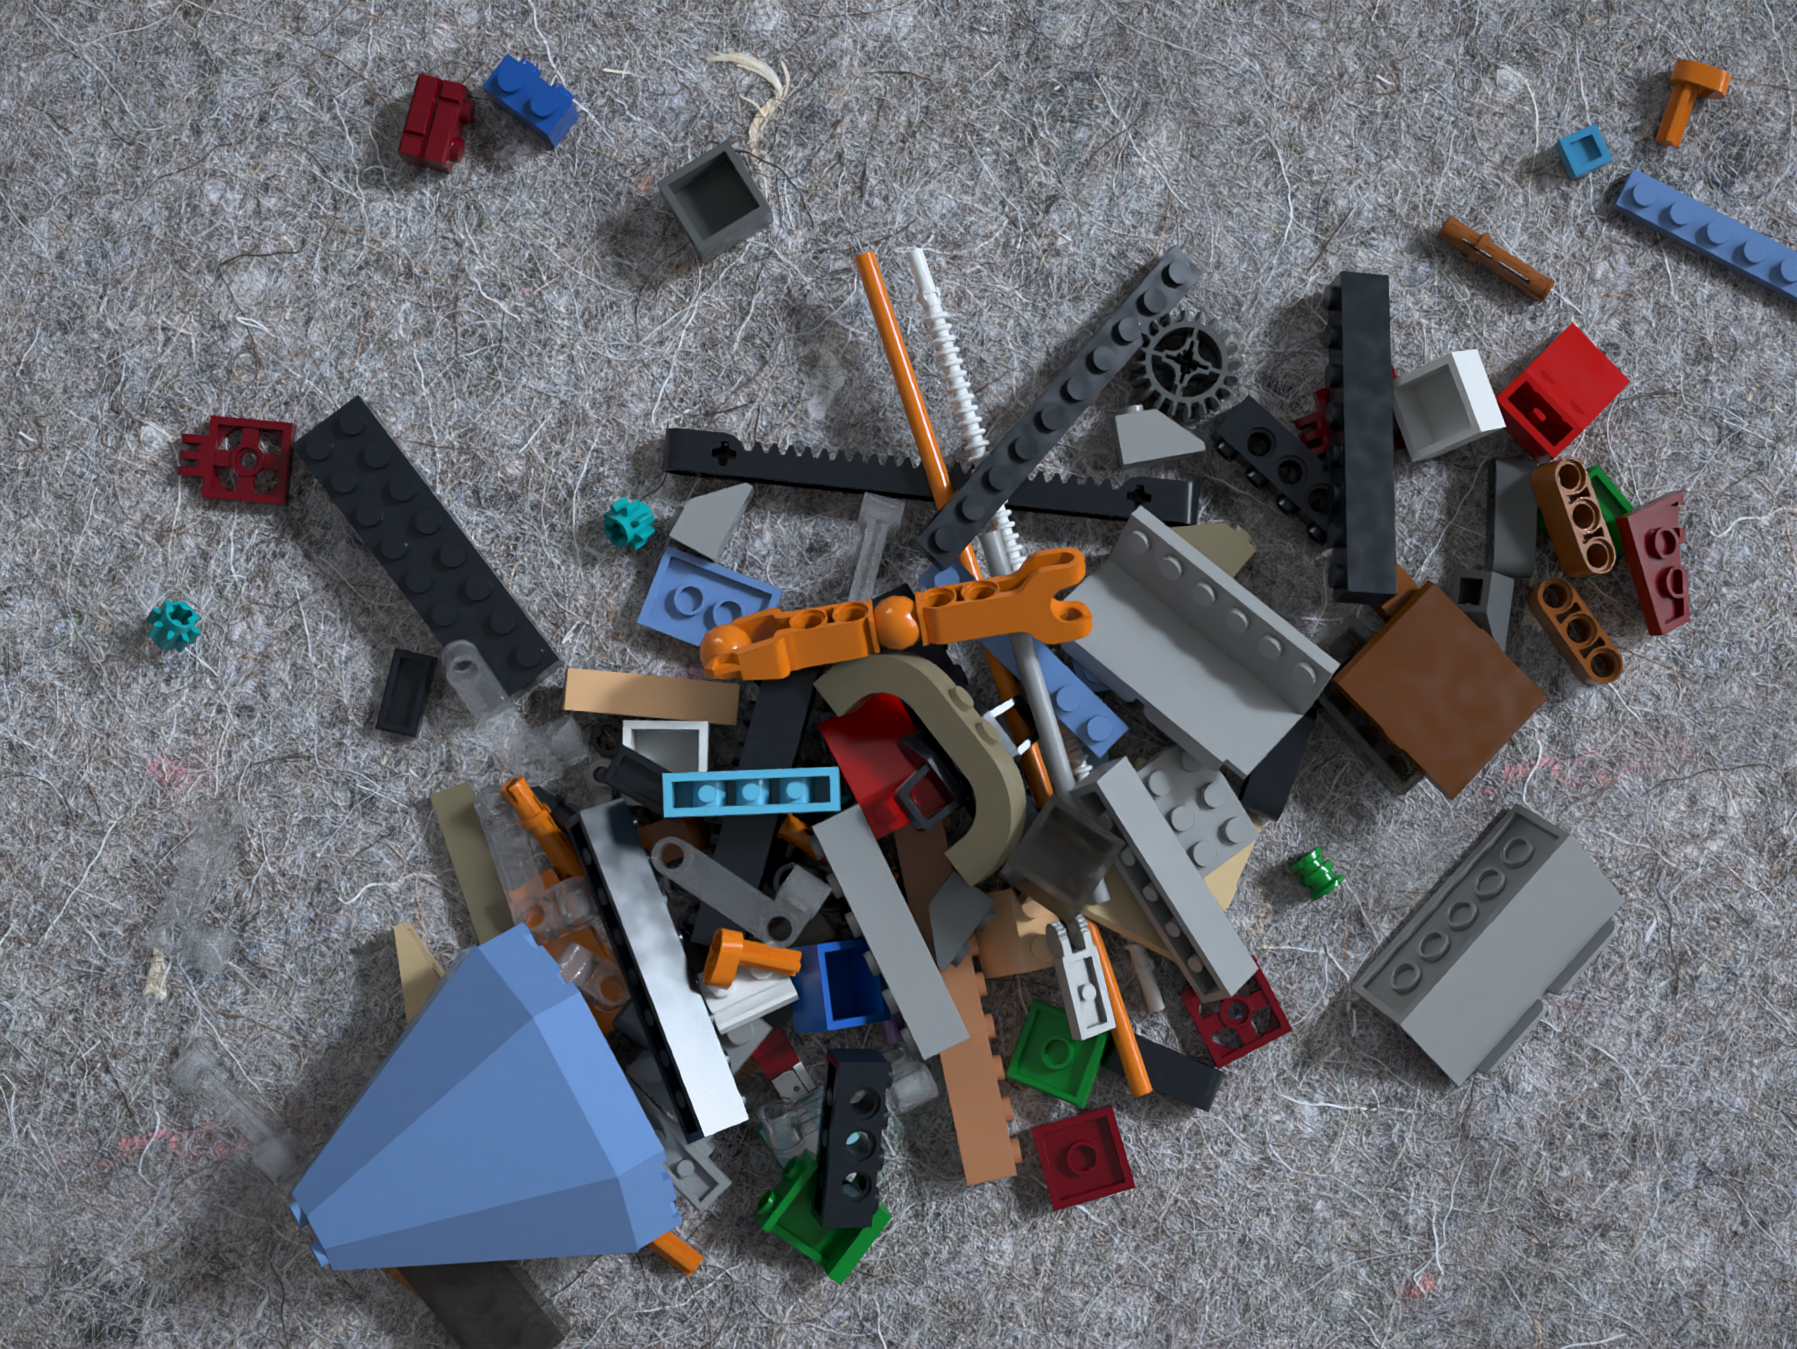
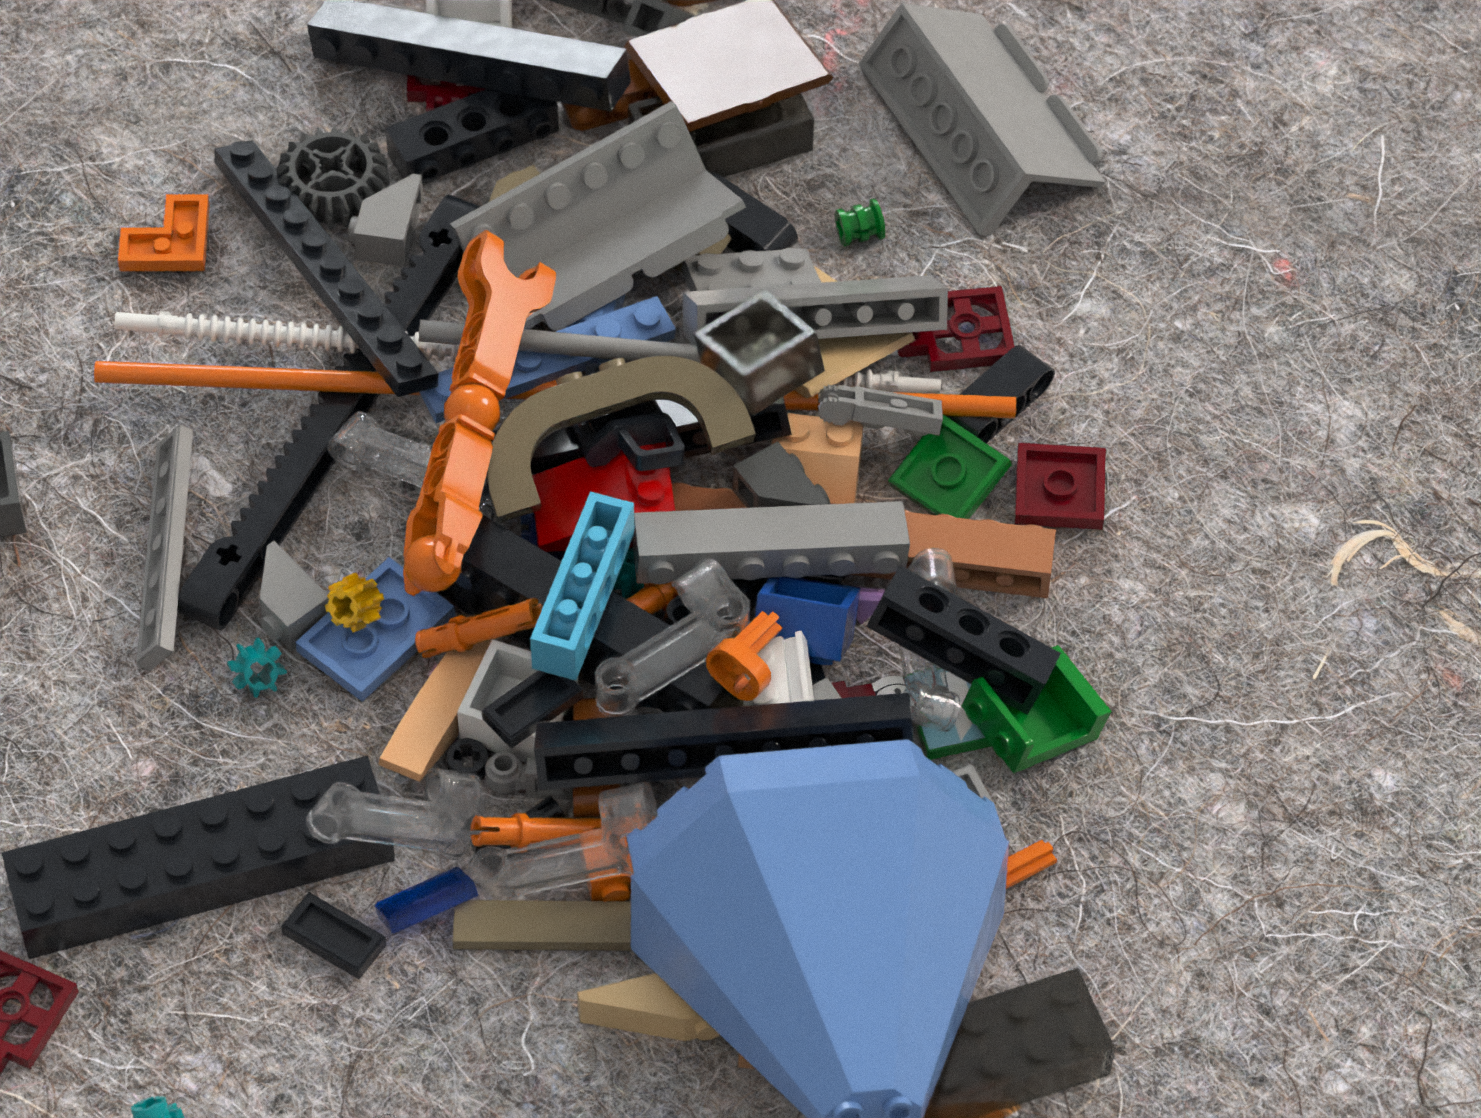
camera: 70 degrees left, 30 degrees down
none -> orange plate [118,194,210,271]
none -> light grey tile [136,424,193,671]
none -> yellow gear [325,572,384,632]
none -> clear blue tile [374,866,479,934]
none -> orange pin [415,598,543,659]

